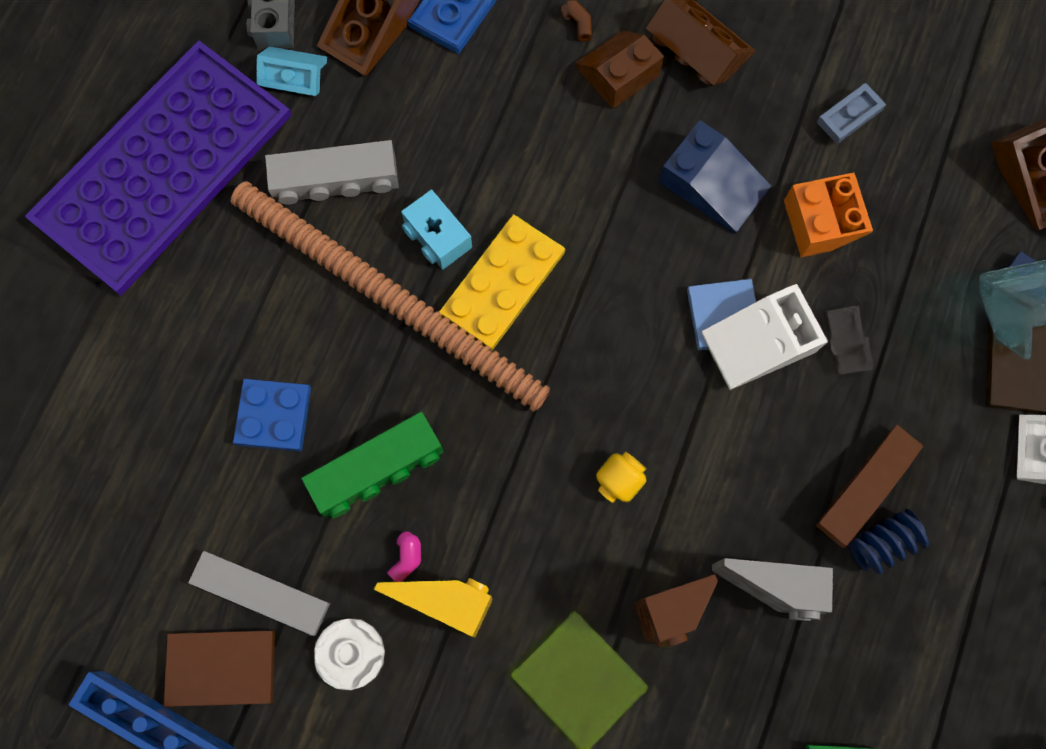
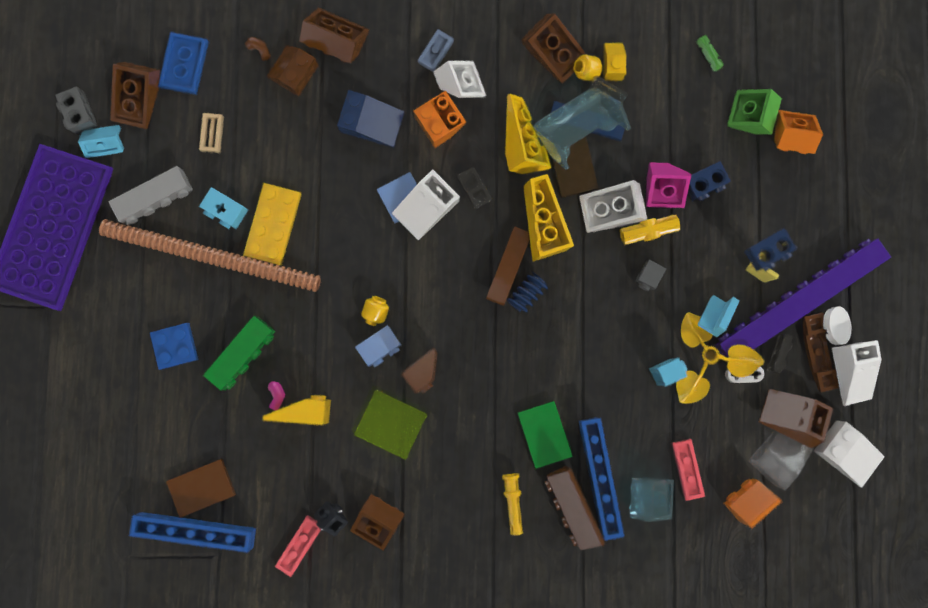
camera: 20 degrees left, 10 degrees up
light grey tile [188,551,330,636] -> none
white tile [314,619,385,690] -> none
light grey slope [712,558,833,621] -> none
none -> tan tile [199,113,224,153]
none -> medium blue brick [355,325,401,367]
none -> white slope [434,61,486,98]
none -> yellow wedge [505,94,551,174]
none -> yellow wedge [524,174,574,262]

